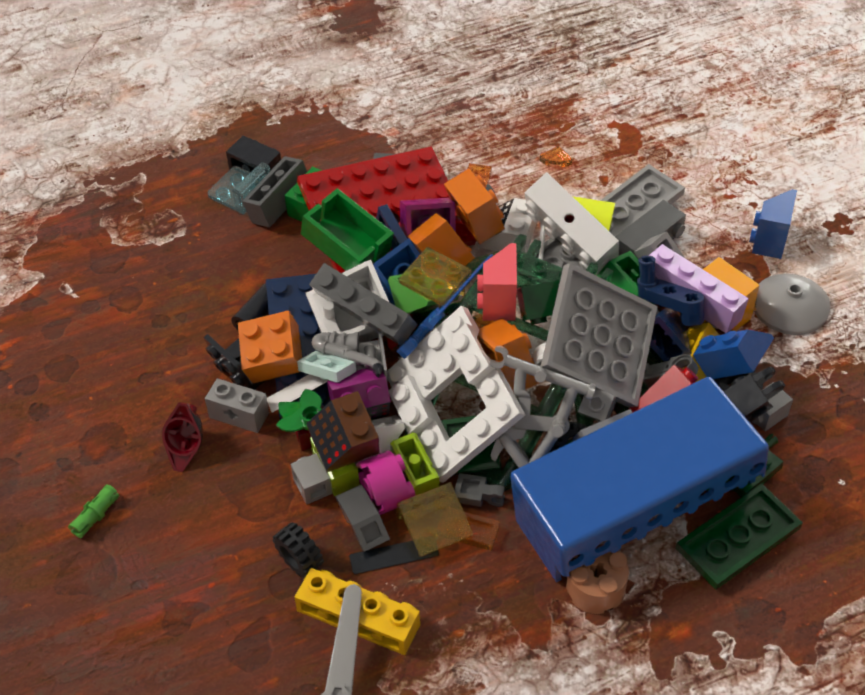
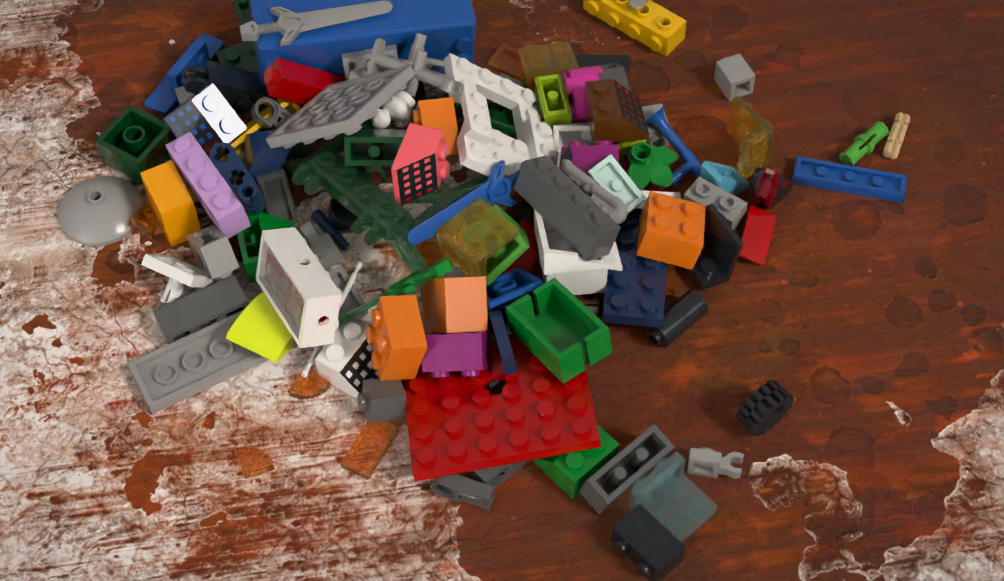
camera: 165 degrees left, 5 degrees up
black tyre [272,522,324,578] -> none
blue slope [749,189,797,259] -> none
none -> dark green brick [95,105,176,183]
none -> white tile [141,254,218,303]
none -> blue bracket [144,33,225,116]
none -> light grey sword [239,0,393,46]
none -> green sword [338,257,454,323]
none -> blue piece [646,105,702,187]
none -> light grey plate [687,447,744,479]
none -> medium azure slope [700,161,750,196]
none -> light grey brick [714,53,756,102]
none -> clear yellow bracket [728,96,775,179]
none -> black tyre [736,379,794,437]
none -> red slope [738,205,777,266]
none -> blue tile [791,156,908,203]
none -> tan axle [883,112,910,160]

